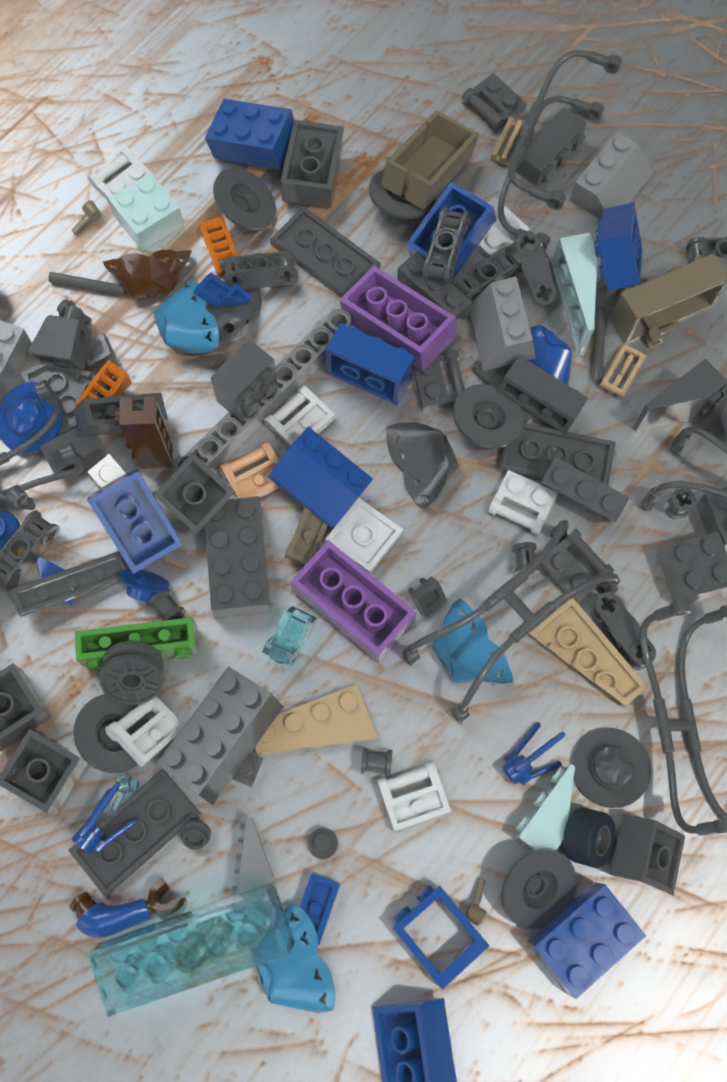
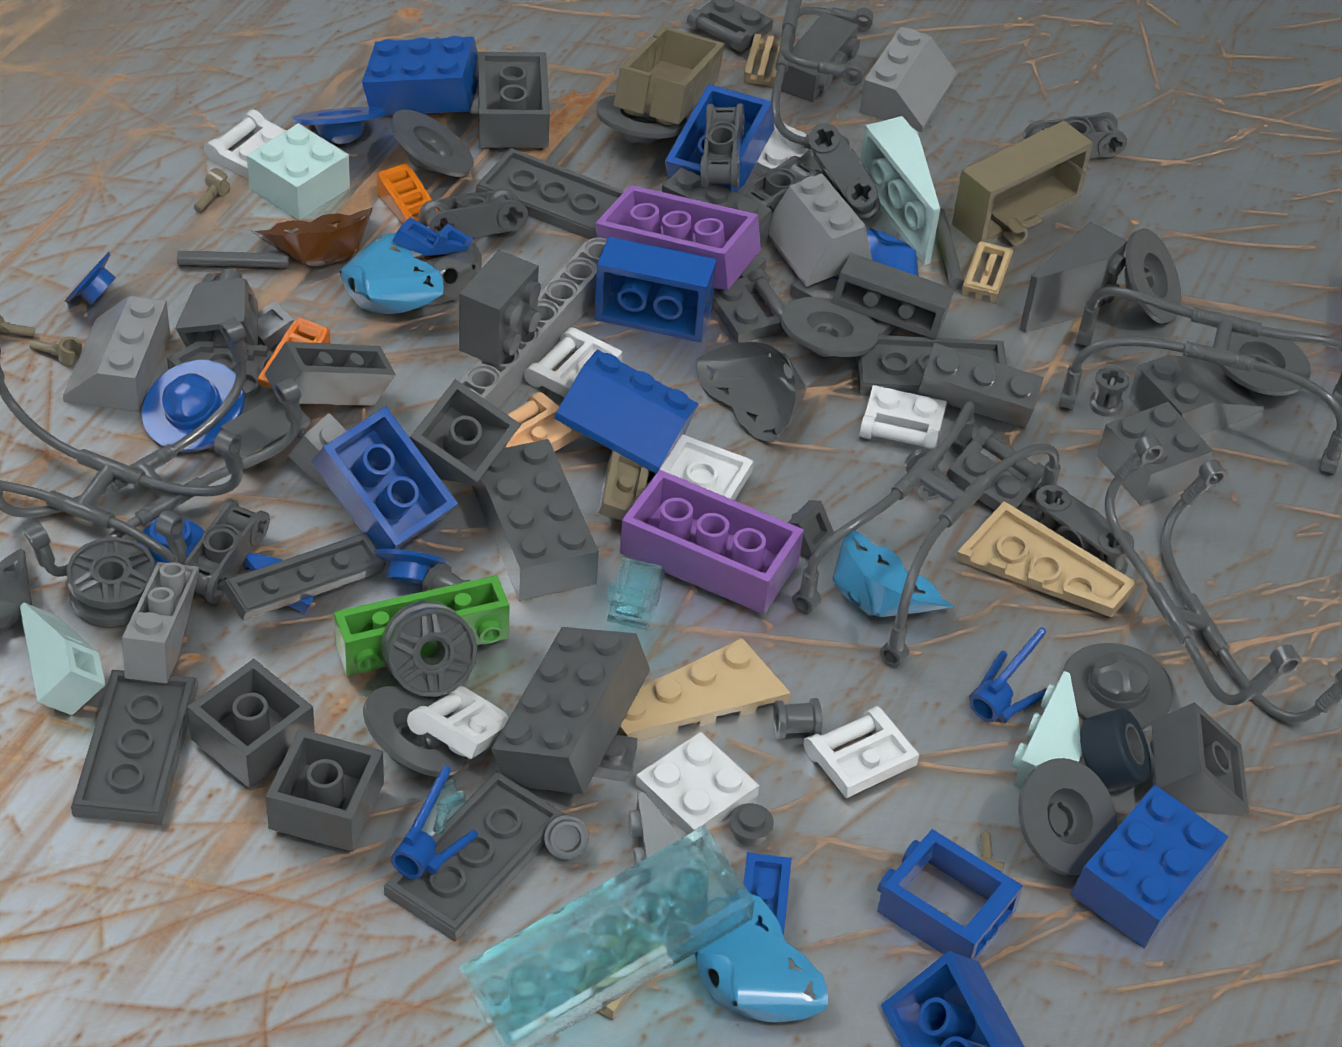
camera: 15 degrees left, 25 degrees down
piece [69,877,188,938] -> none
reddish brown brick [115,397,173,469] -> none
blue brick [594,203,643,291] -> none
none -> blue hat [292,107,386,144]
none -> white plate [635,732,759,841]

